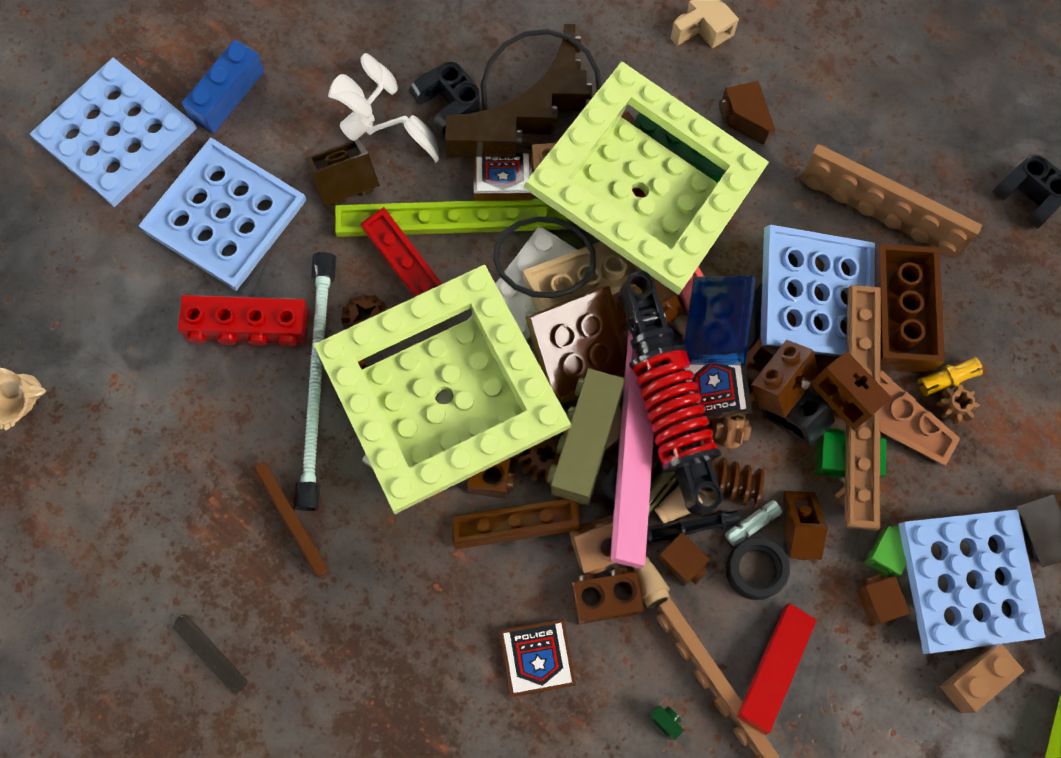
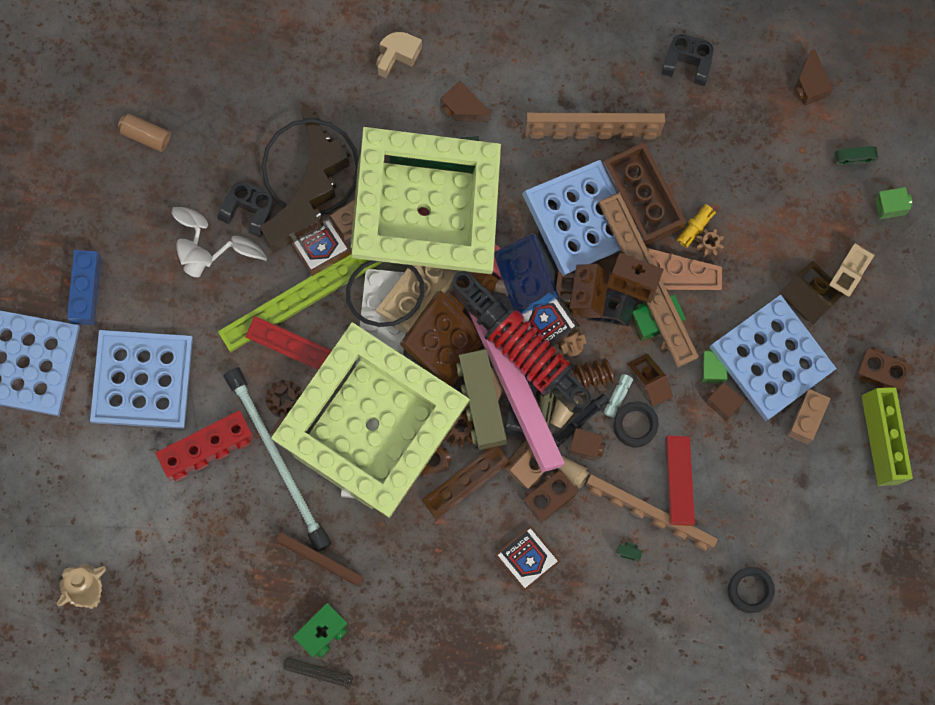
camera: 30 degrees left, 5 degrees up
dark brown slope [305,139,380,206] -> none
none -> green brick [293,603,348,659]

